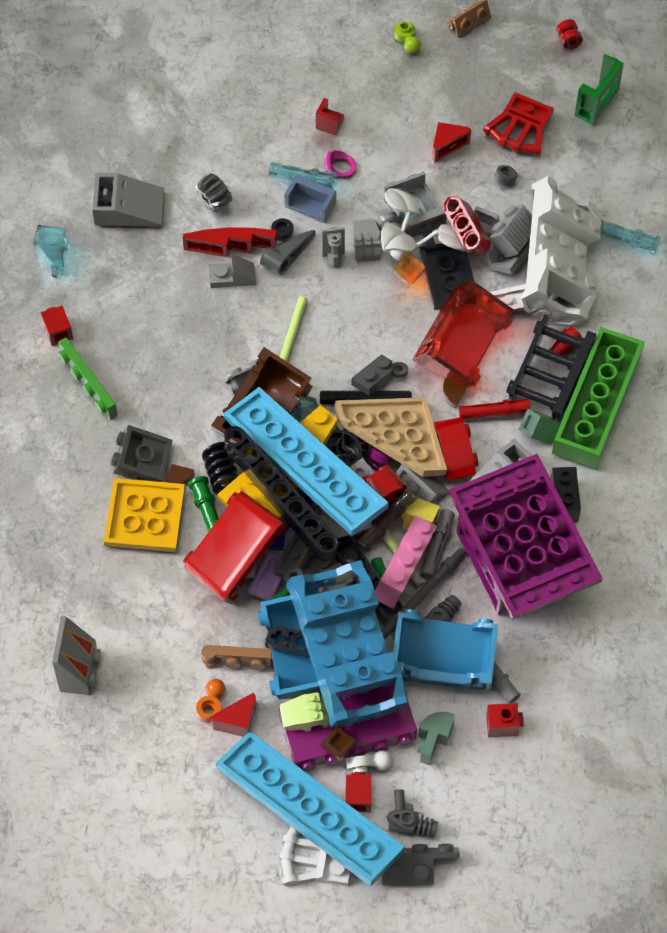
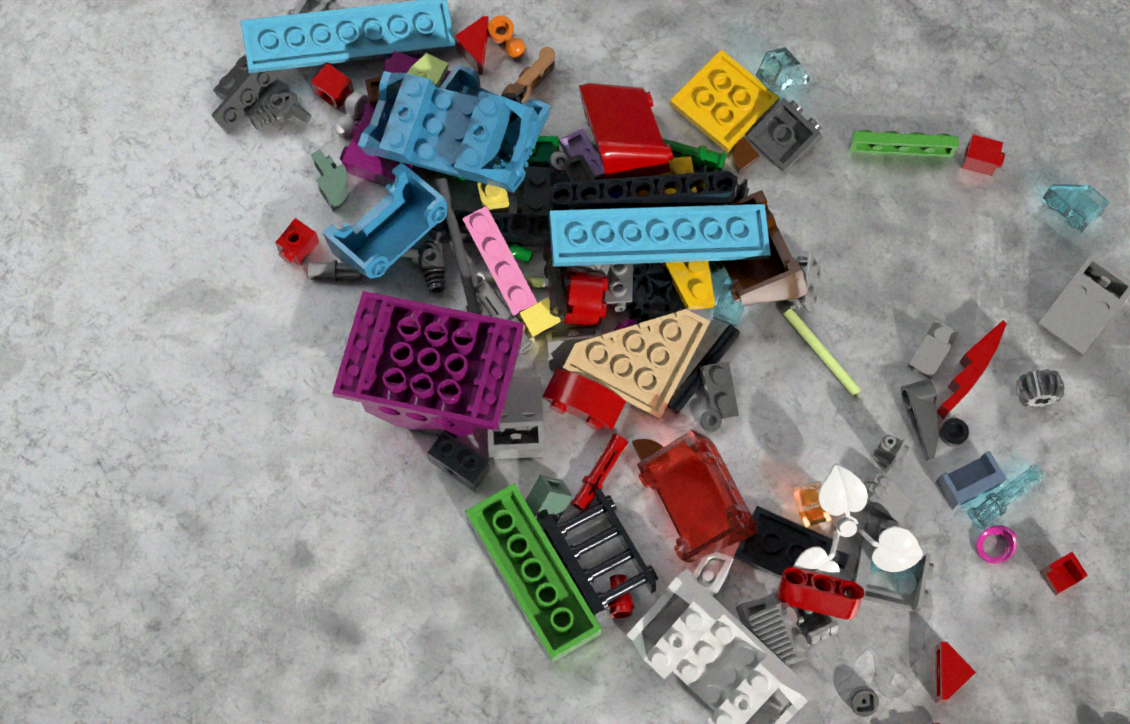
camera: 125 degrees right, 10 degrees up
none -> clear light blue slope [755,47,810,92]

